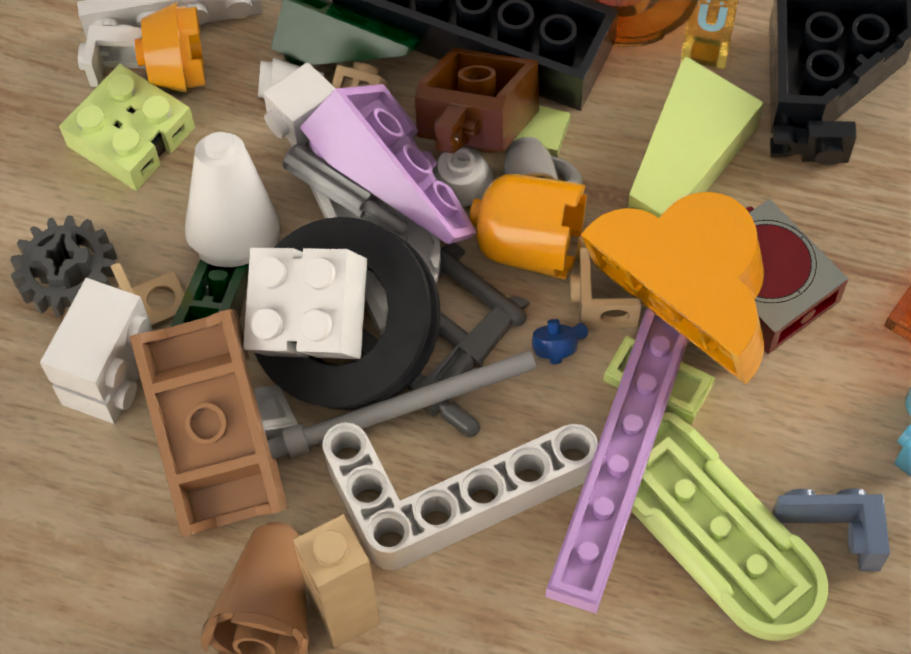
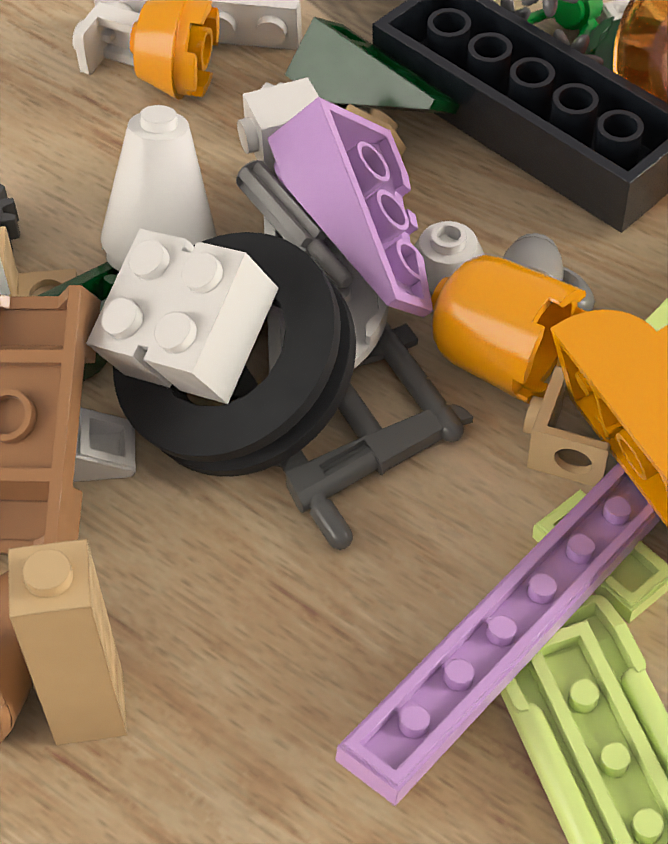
camera: 20 degrees right, 10 degrees down
yellowish green piece [59,63,195,191] -> none
light grey bar [267,350,537,459] -> none
white beam [322,422,598,570] -> none
reddish brown hinge [415,47,539,154] -> none
yellowish green tile [514,105,570,157] -> none
blue piece [532,319,588,364] -> none

